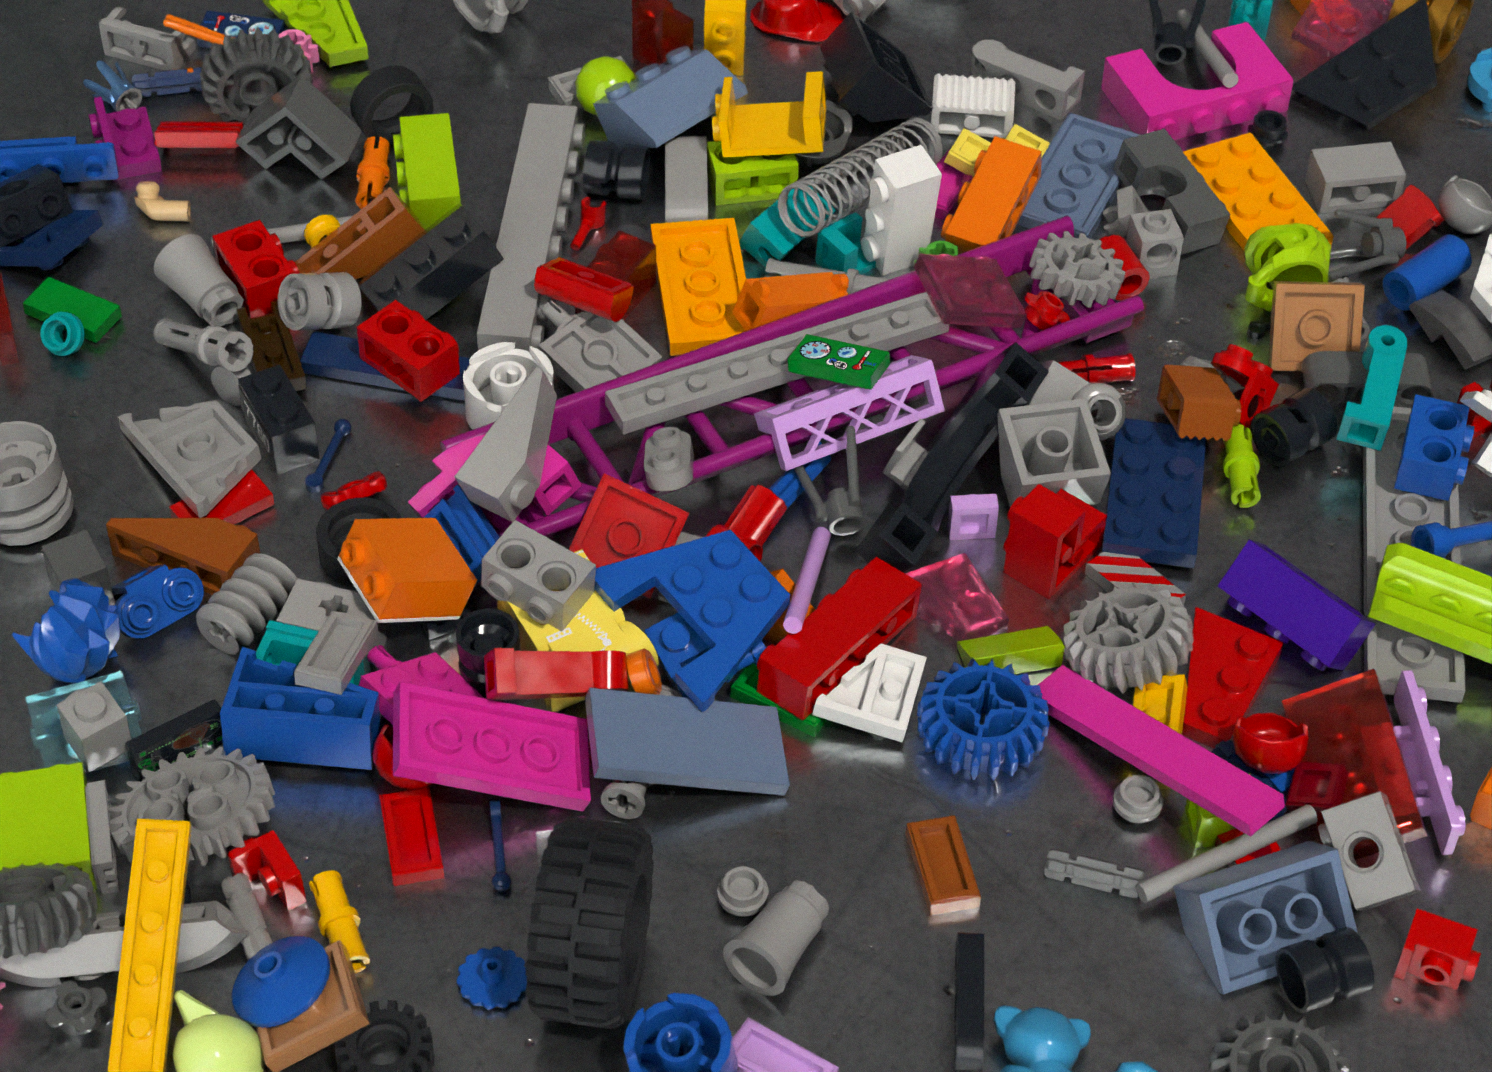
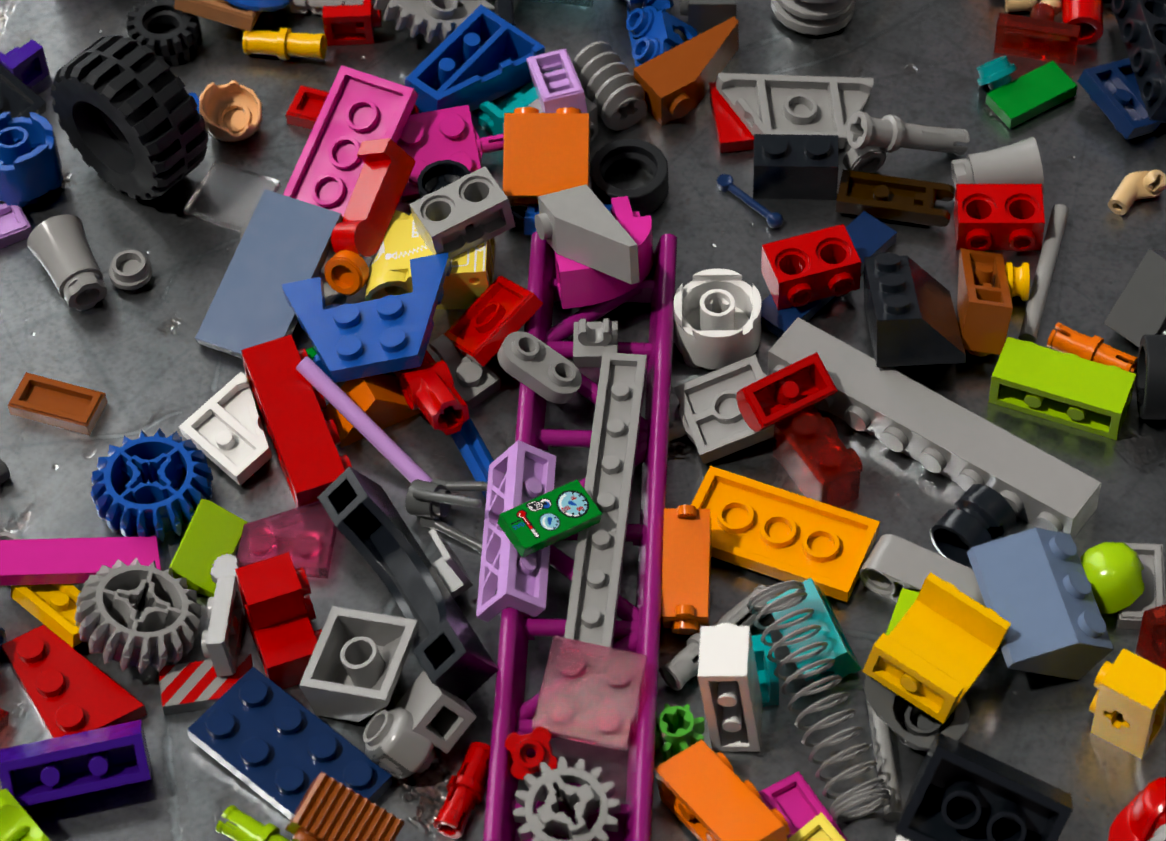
camera: 125 degrees right, 5 degrees up
light grey wheel [278,272,361,331] -> none
light grey tile [294,611,378,695] -> none
red piece [321,471,387,510] -> none
dark blue hinge [490,800,512,892] -> none
red hand [570,197,606,251] -> none
lavender plate [947,494,999,540] -> none
none -> light nougat hair [199,80,262,142]
none -> light grey hinge [201,553,245,677]
none -> lavender slope [526,49,587,113]
none -> light grey tile [573,318,618,368]

